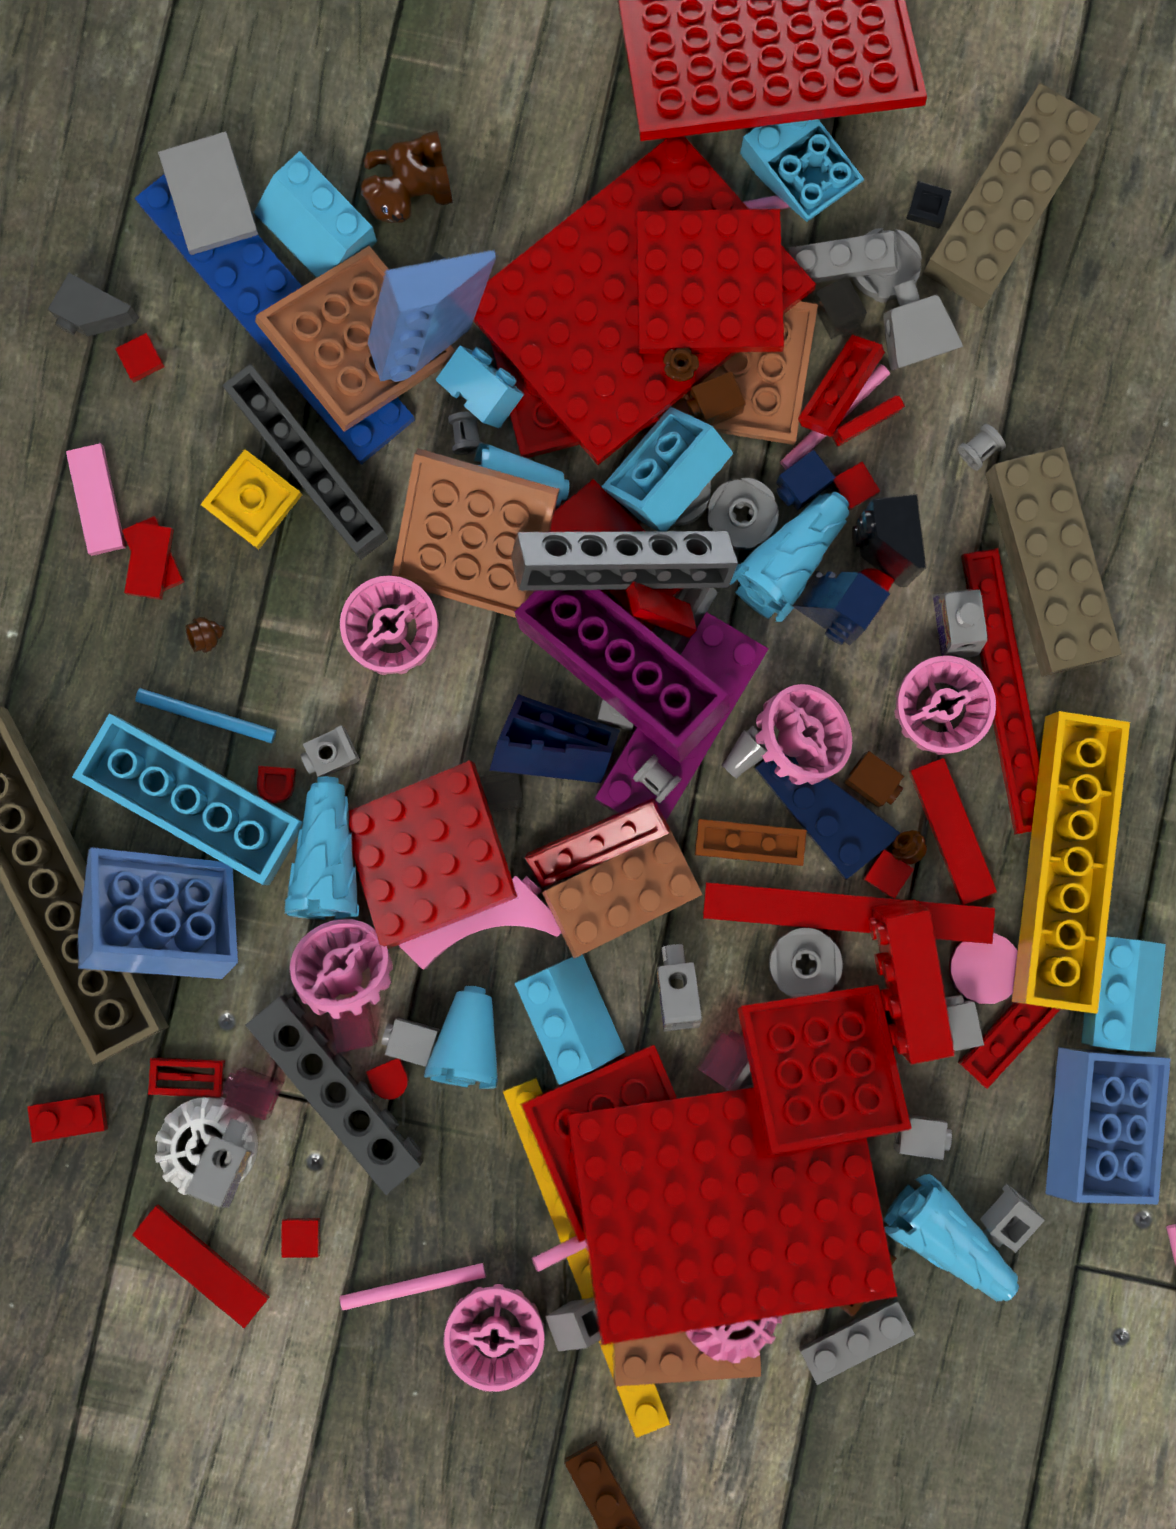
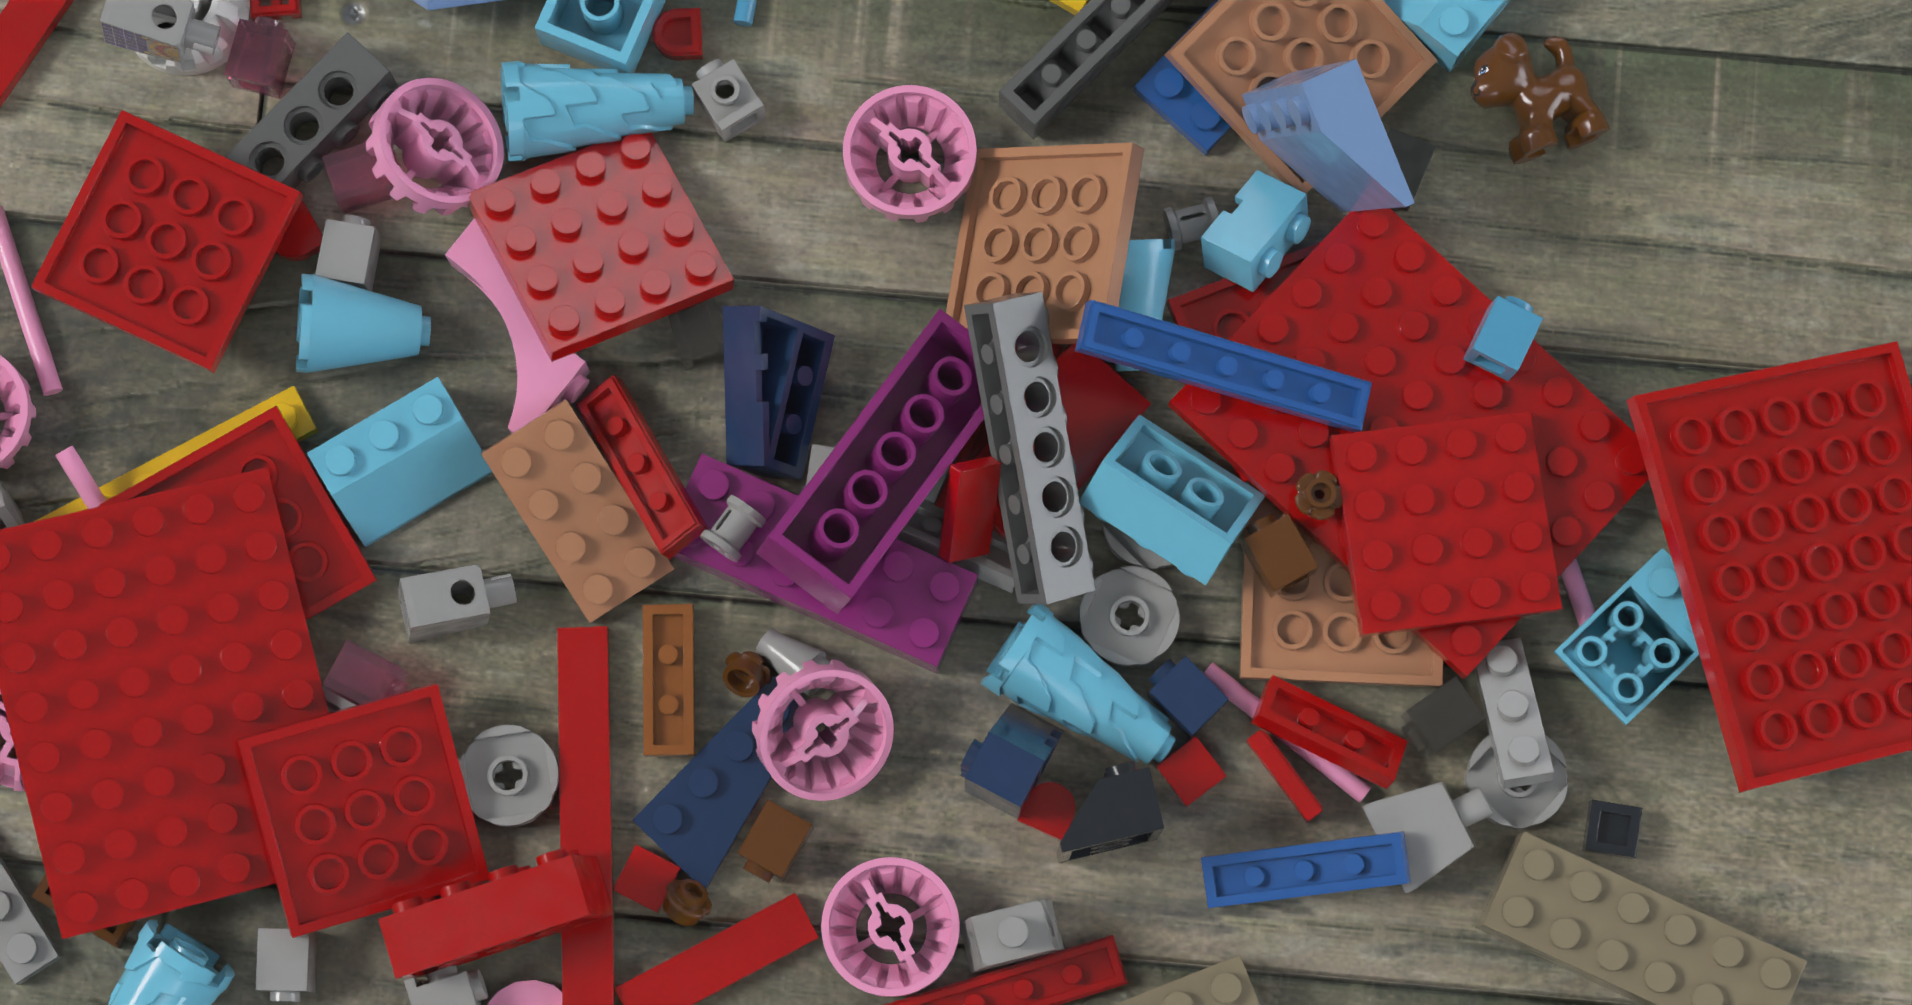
camera: 85 degrees right, 5 degrees down
red tile [281,1218,320,1258] -> none
light grey bush [957,423,1006,471] -> none
none -> red plate [31,110,304,374]
none -> reddish brown plate [723,651,771,698]
none -> blue tile [1075,299,1372,433]
none -> blue plate [1201,831,1411,908]
none -> dark azure brick [1463,296,1543,381]

